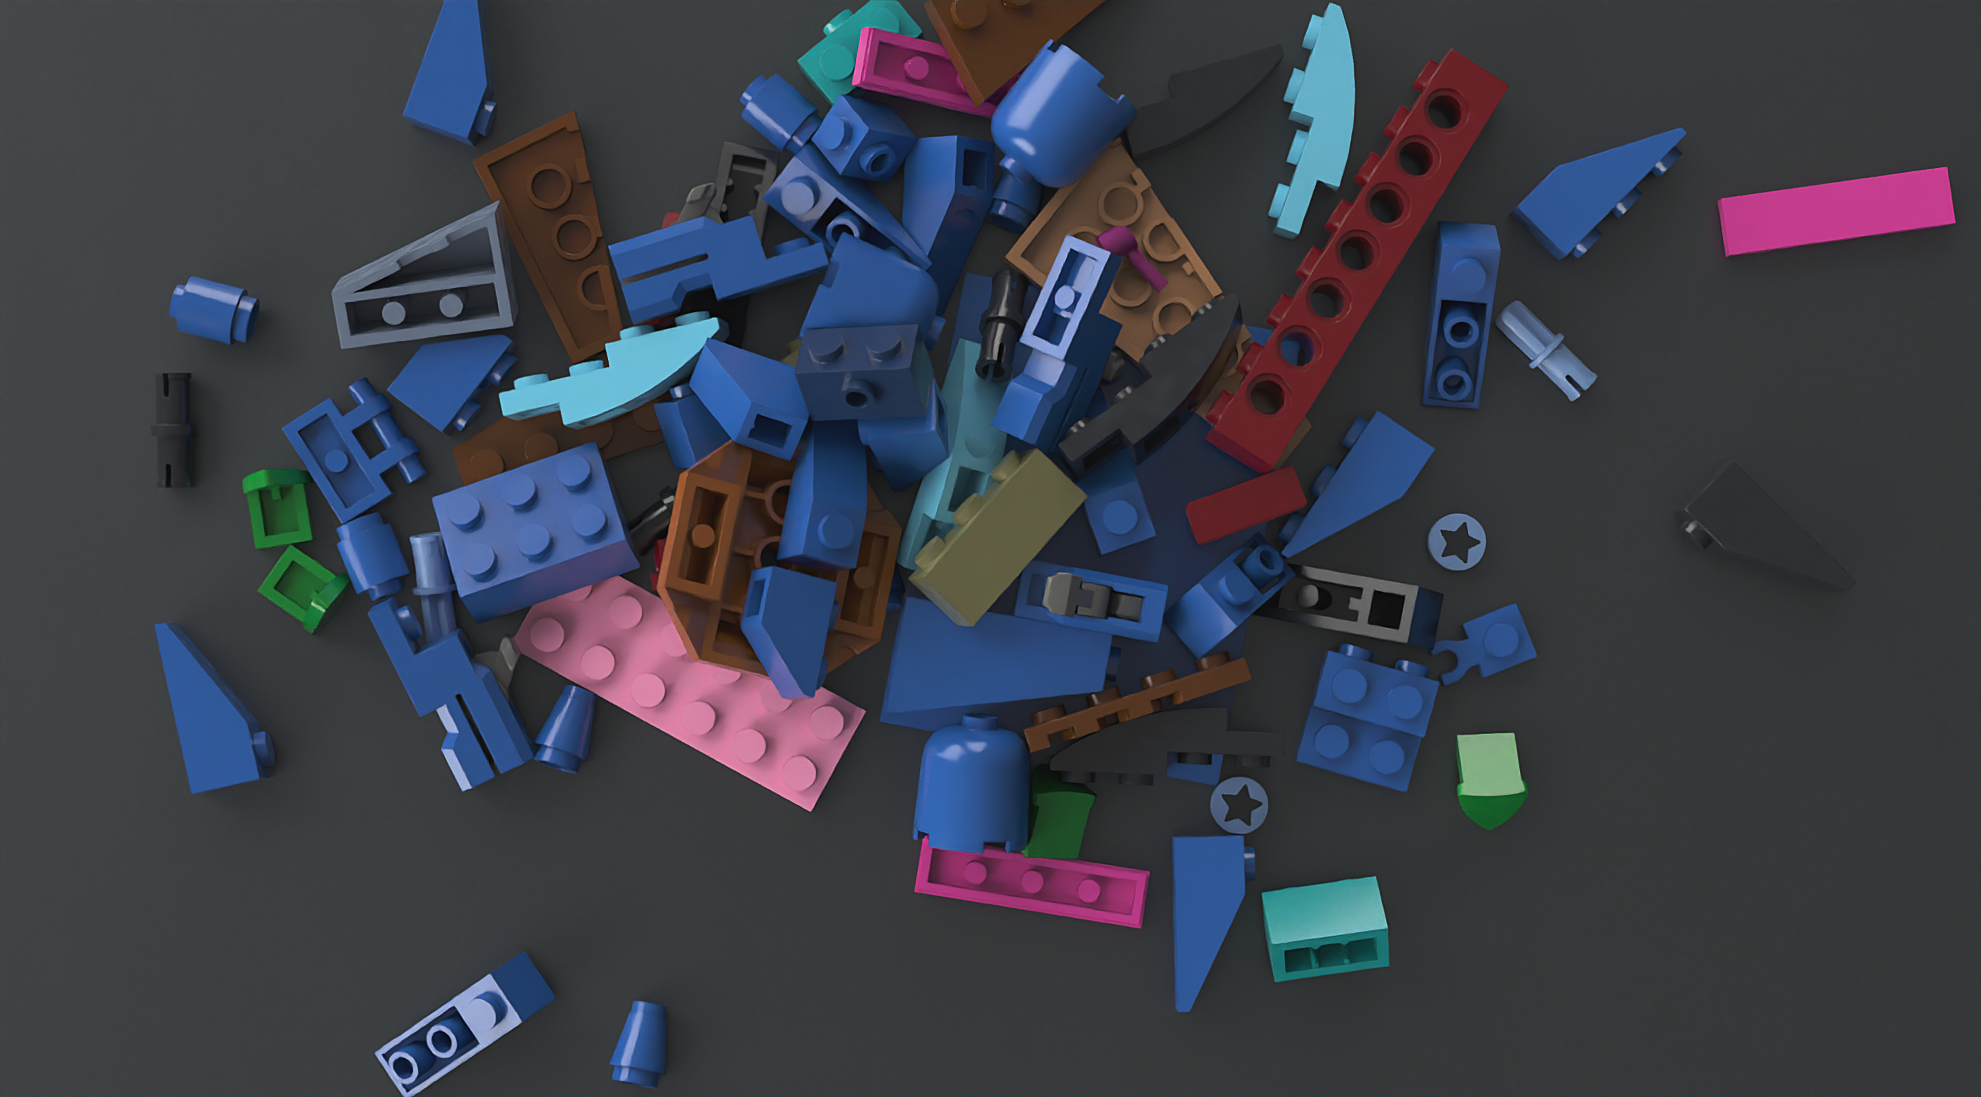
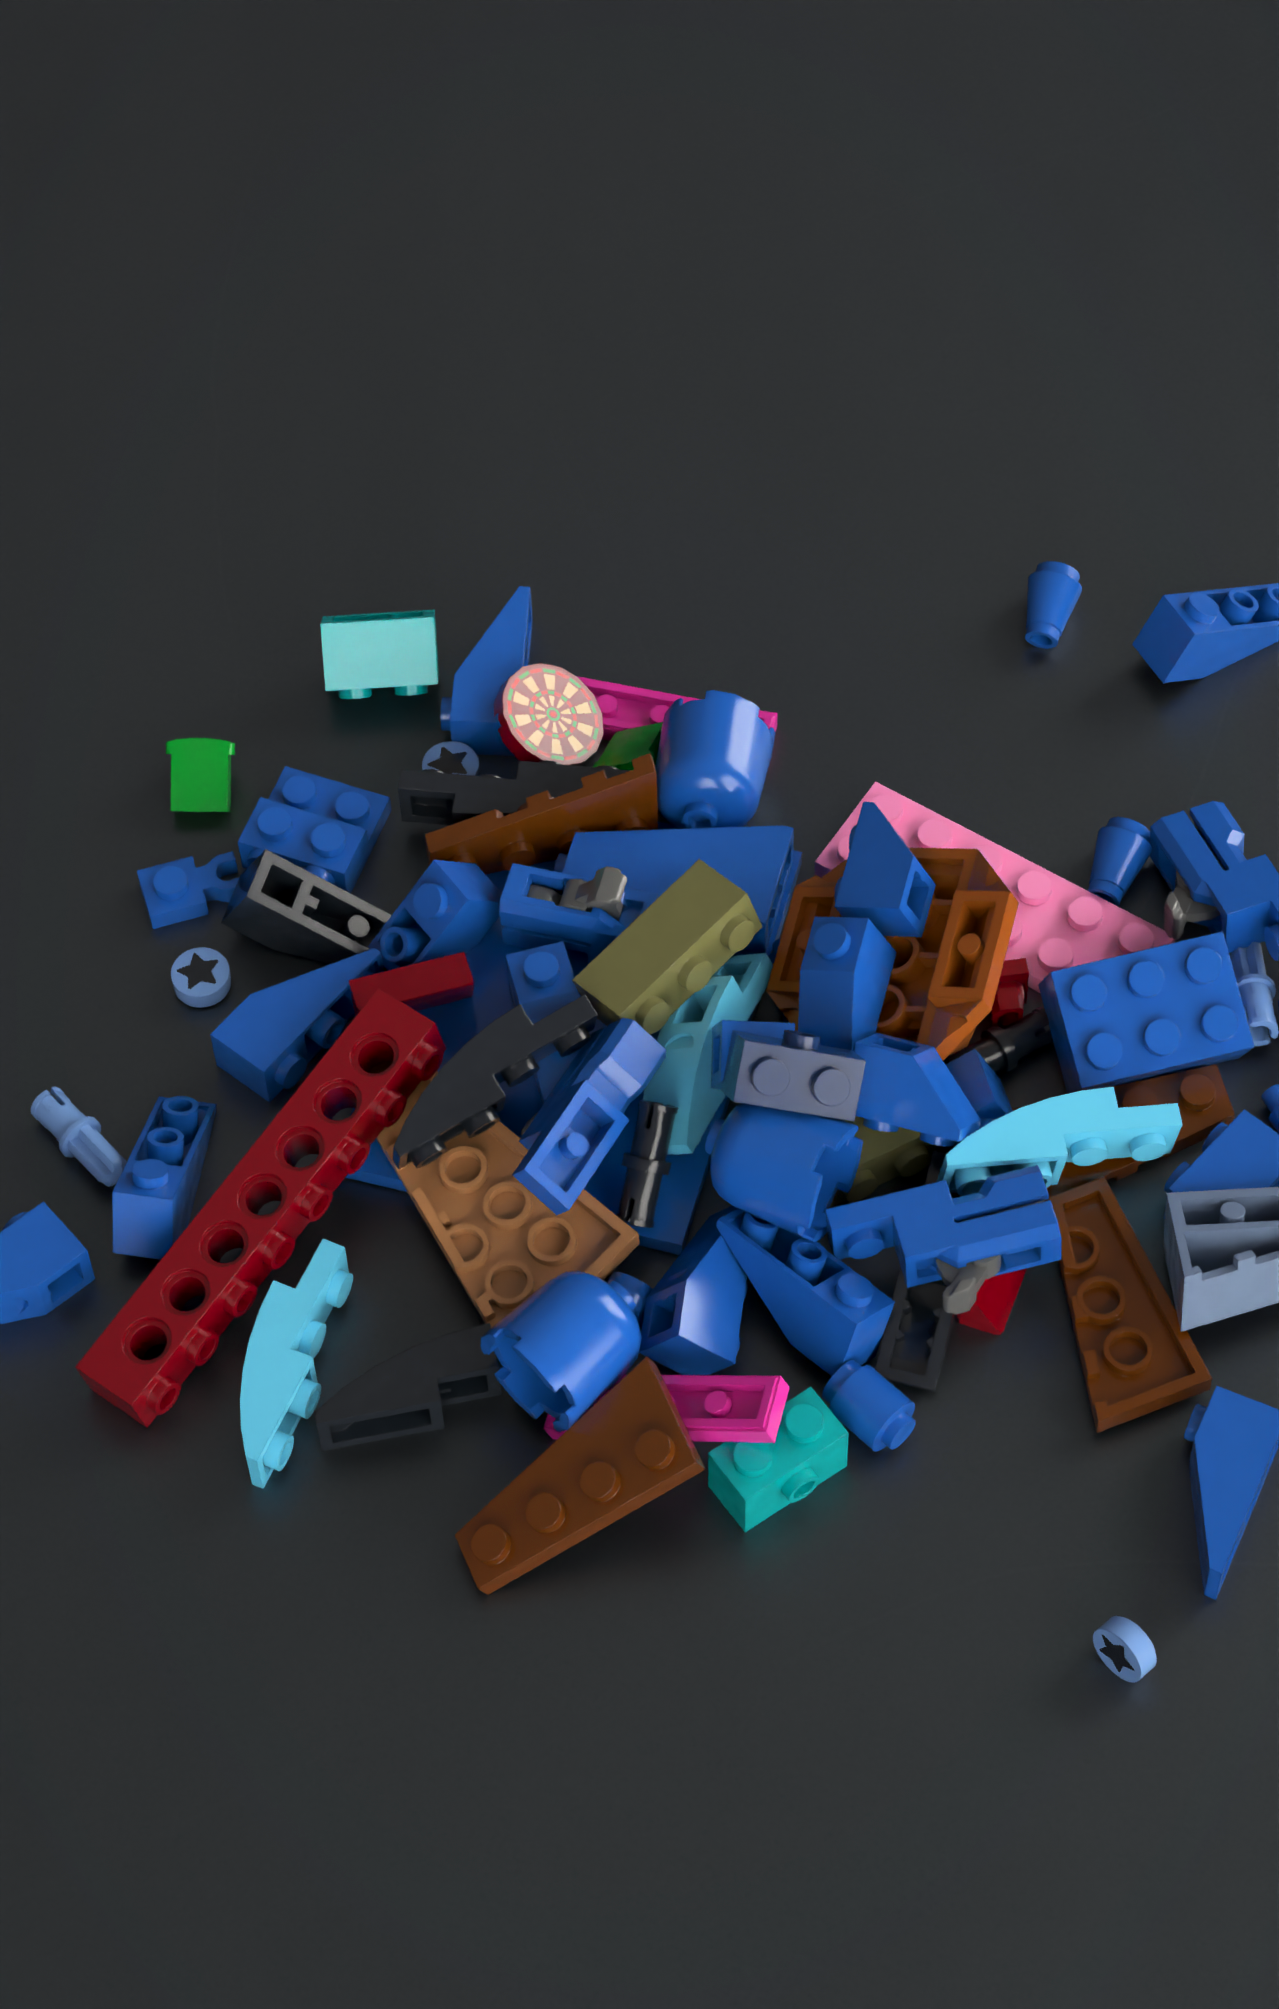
camera: 175 degrees left, 30 degrees down
blue brick [812,94,918,184] -> none
magenta hand [1095,226,1168,292] -> none
none -> tile [494,663,604,766]

